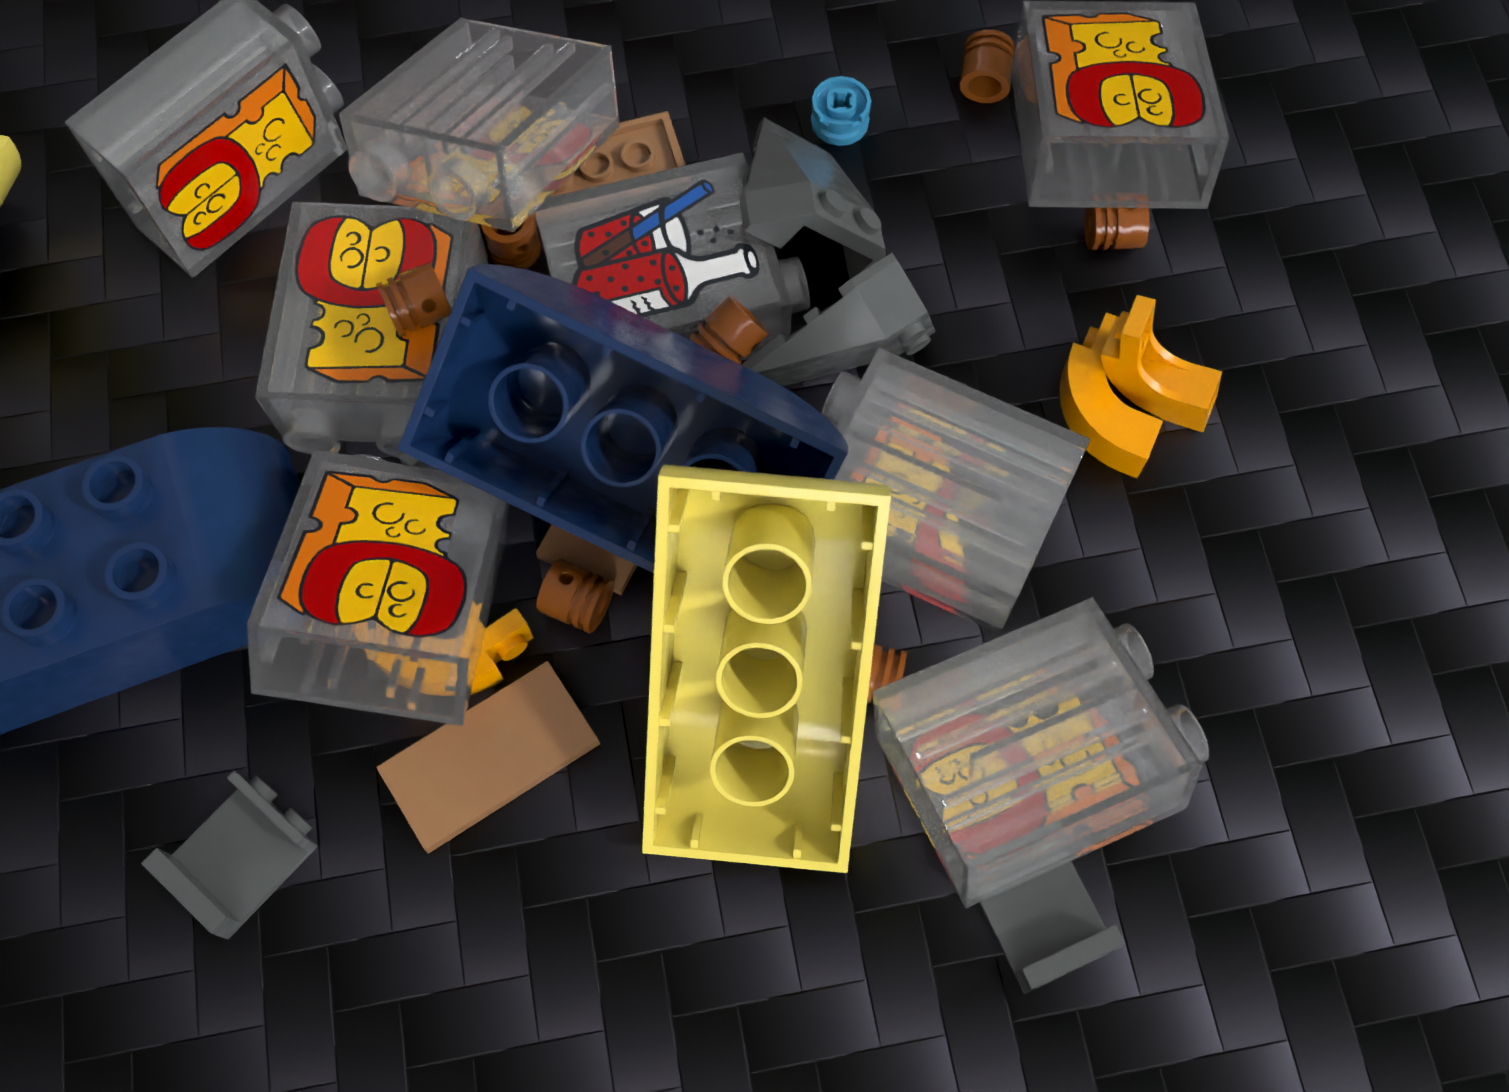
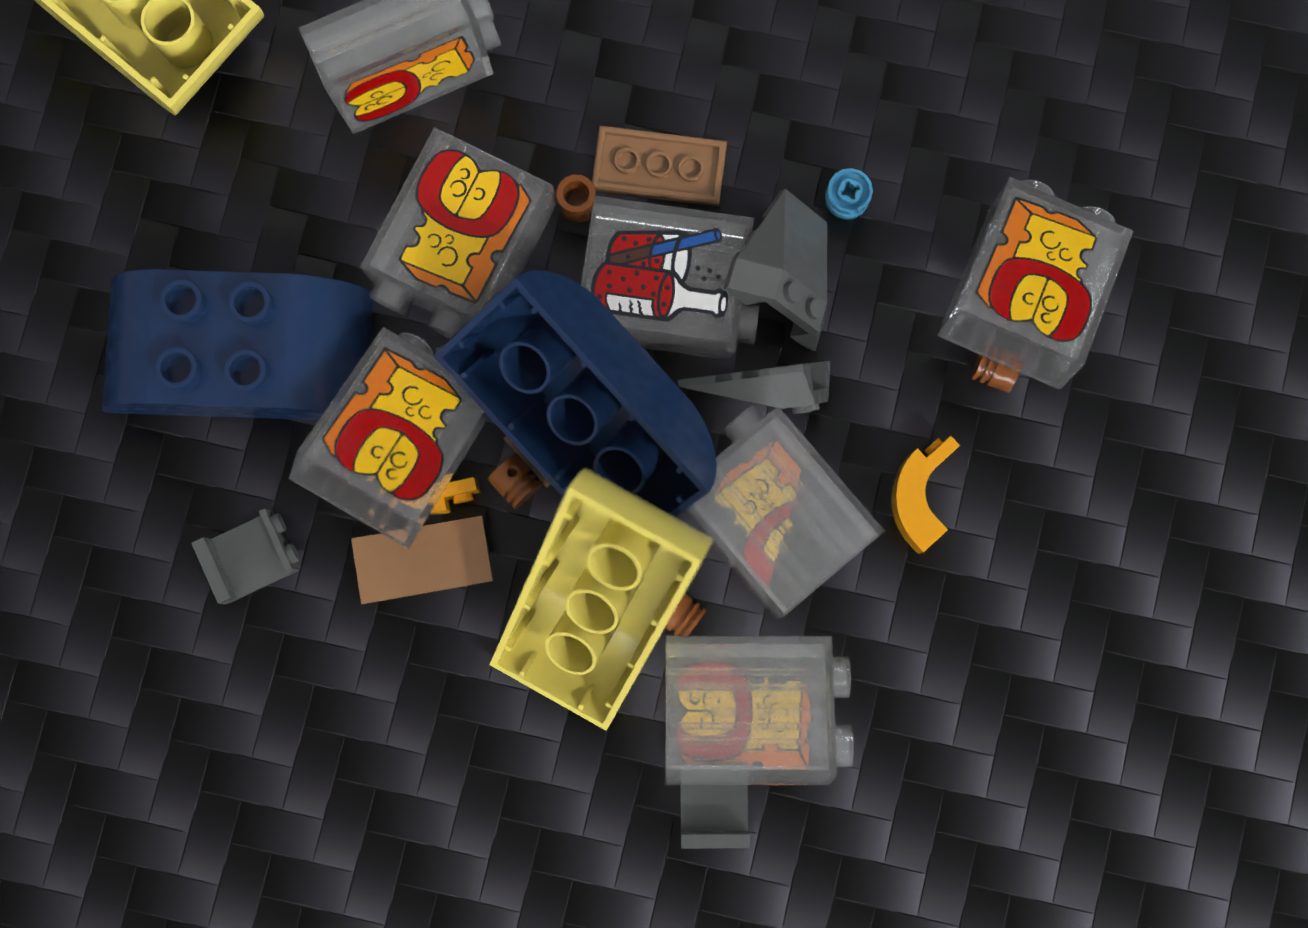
camera: 25 degrees right, 15 degrees up
clear brick [339,18,620,232] -> none
dark orange piece [376,262,452,337] -> none
dark orange piece [689,294,769,364] -> none
dark orange piece [960,30,1015,103] -> none
light orange arch [1101,295,1222,432] -> none

